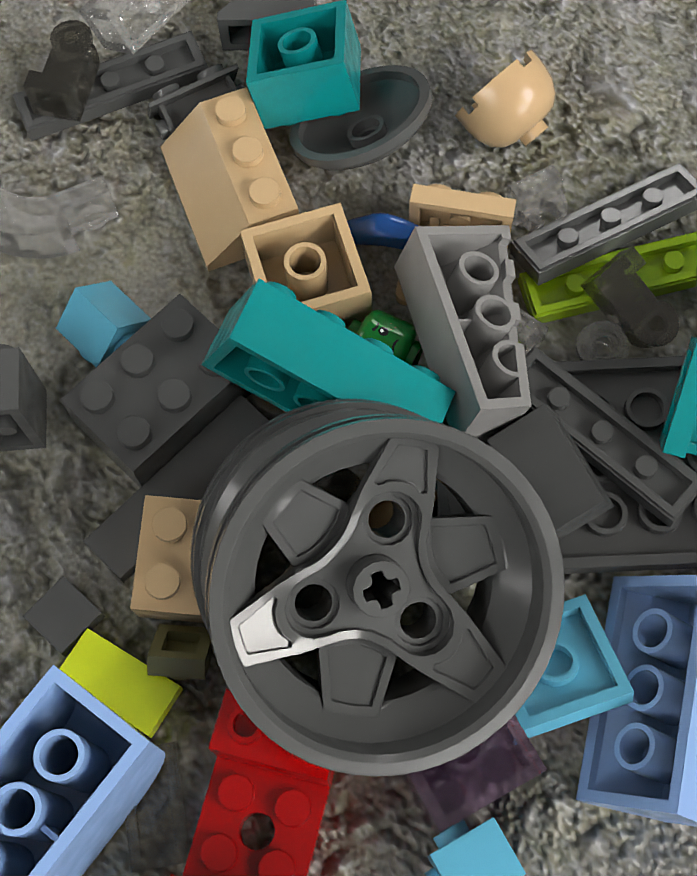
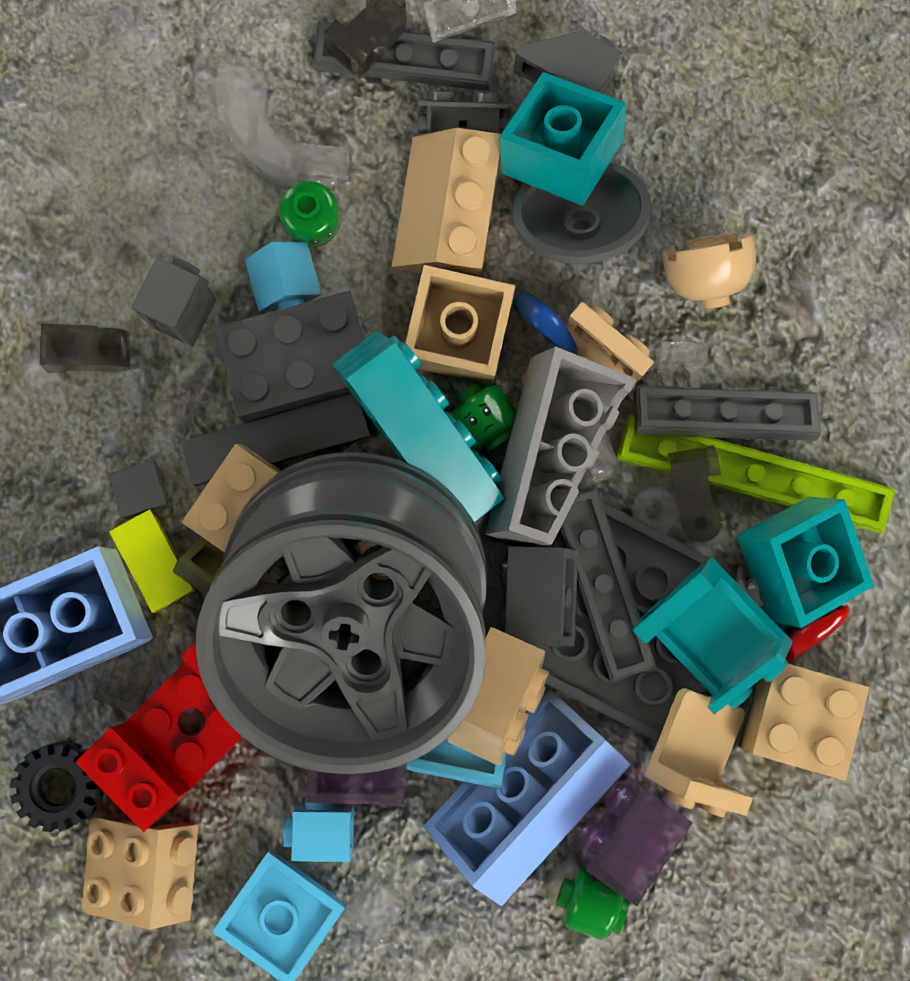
camera: 25 degrees right, 15 degrees up
none -> green head [279,181,341,248]
none -> tan brick [448,627,549,766]

